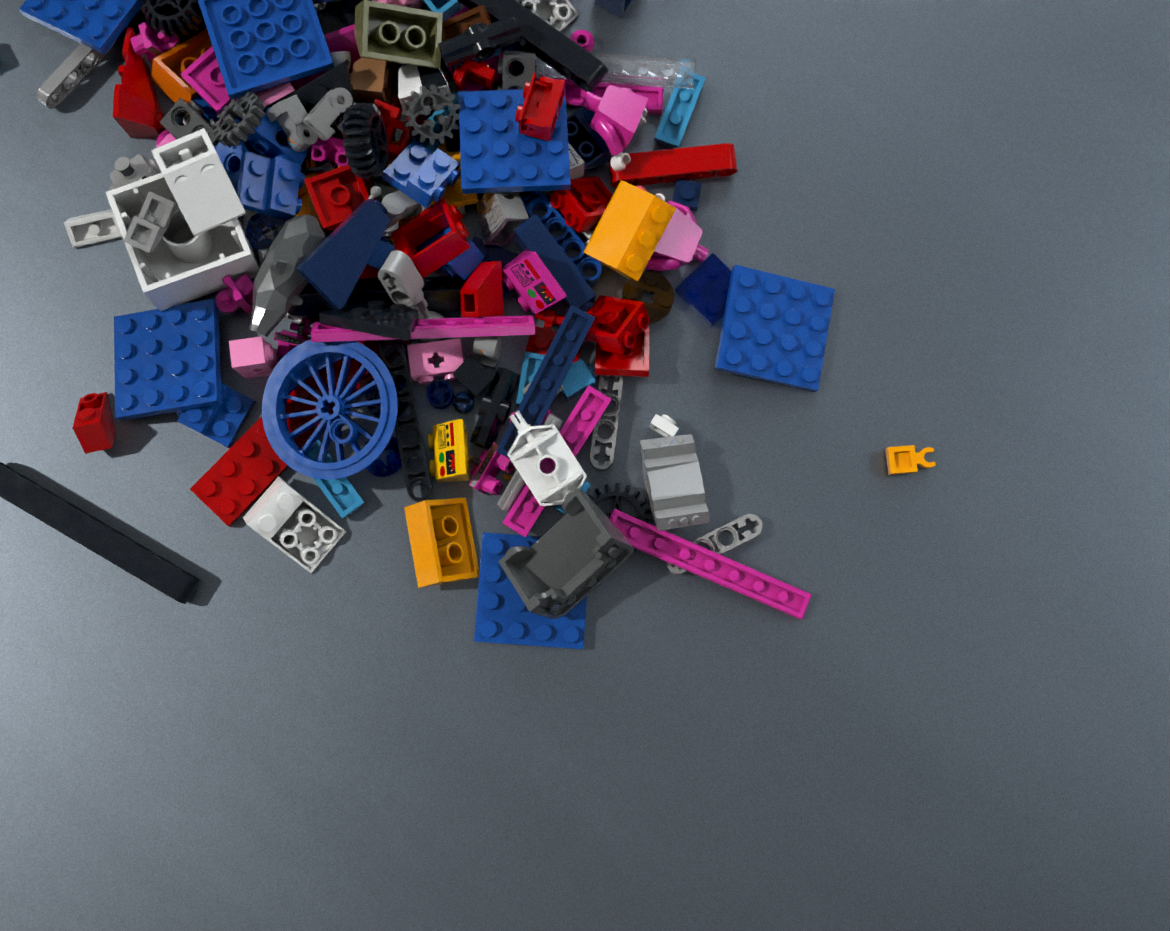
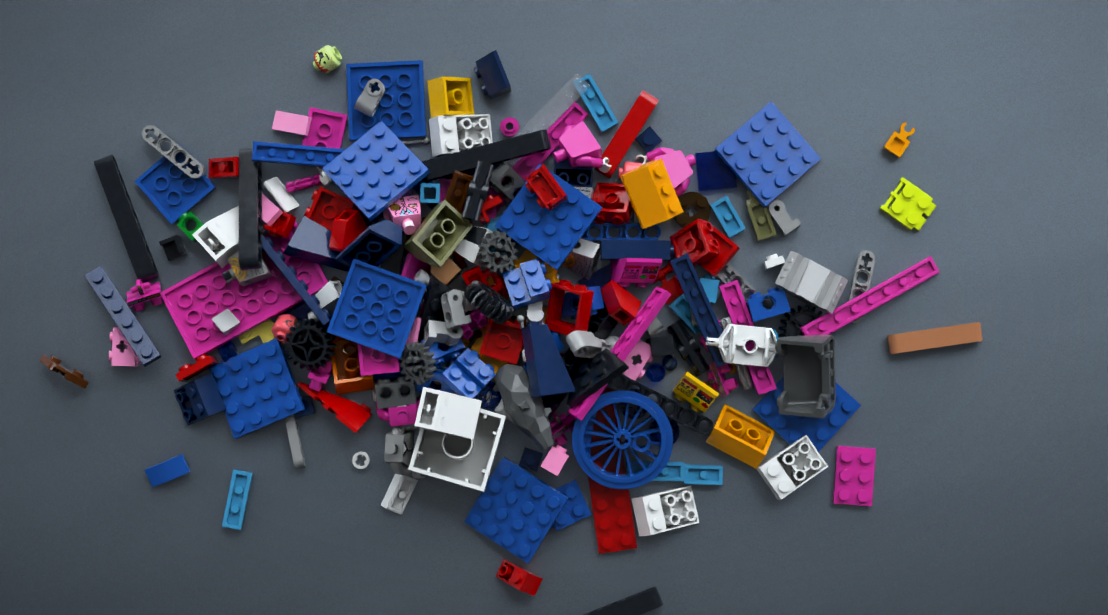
camera: 45 degrees left, 5 degrees up
light grey slope [123,191,178,254] -> none
dark pink hips [215,274,254,314] -> none
none -> dark blue plate [295,395,315,418]
none -> white bush [352,451,370,469]
none -> dark blue plate [519,447,543,472]
none -> dark azure plate [684,464,723,485]
none -> dark azure plate [710,196,746,238]
none -> olive hinge [745,189,777,242]
none -> blue brick [745,287,791,322]
none -> white slope [757,435,828,500]
none -> light grey leg [768,200,801,237]
none -> dark pink plate [833,446,876,506]
none -> neon yellow plate [880,177,936,231]
none -> nougat beam [887,322,983,354]

